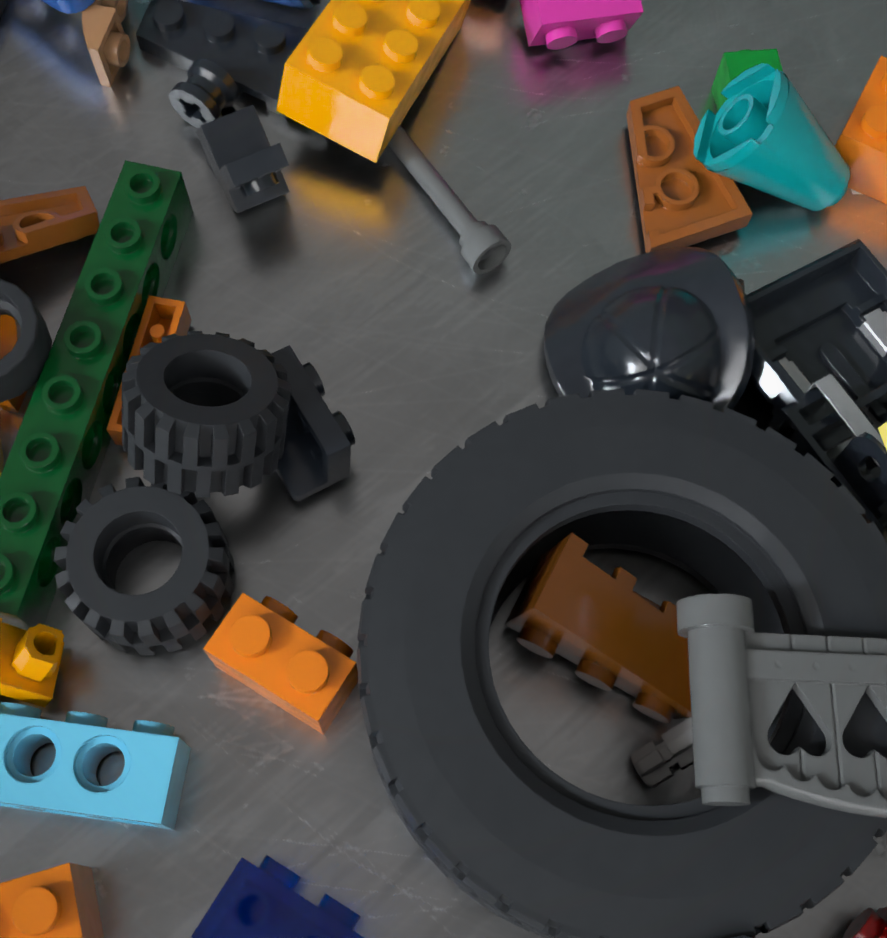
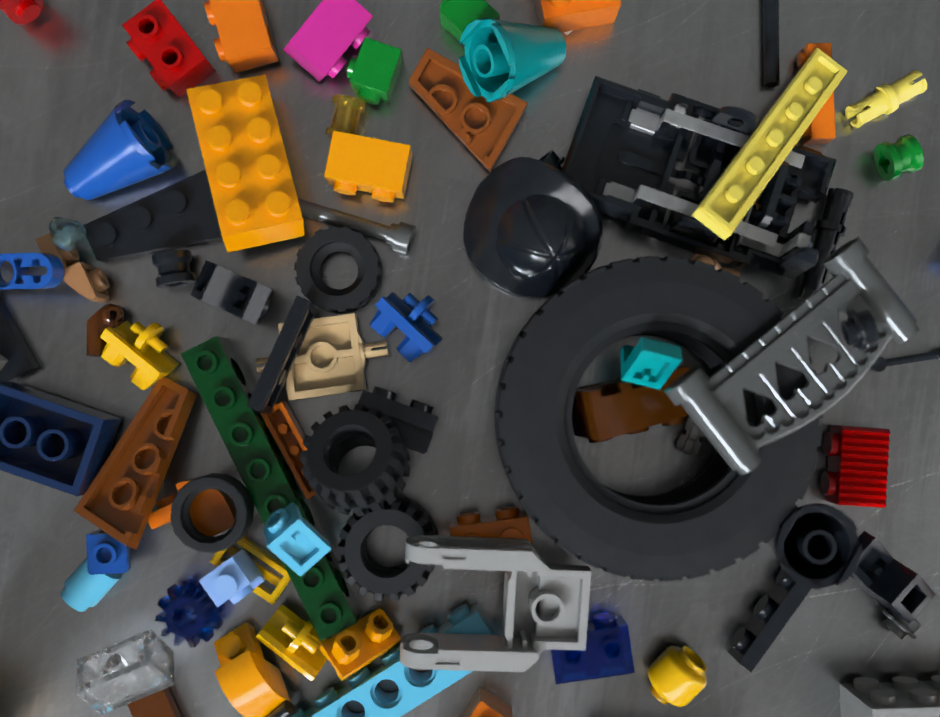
camera: 35 degrees left, 20 degrees up
none -> reddish brown arm [87,304,124,357]
none -> yellow hips [100,321,180,390]
none -> black tile [247,296,317,415]
none -> tan plate [255,313,389,401]
none -> medium azure bracket [263,502,331,577]
none -> black tyre [294,226,383,314]
none -> light orange brick [324,131,413,202]
none -> clear yellow bush [325,95,366,138]
none -> green brick [347,37,404,105]
none -> blue hips [370,292,443,362]
none -> light grey plate [400,535,591,672]
none -> teal bracket [620,337,682,390]

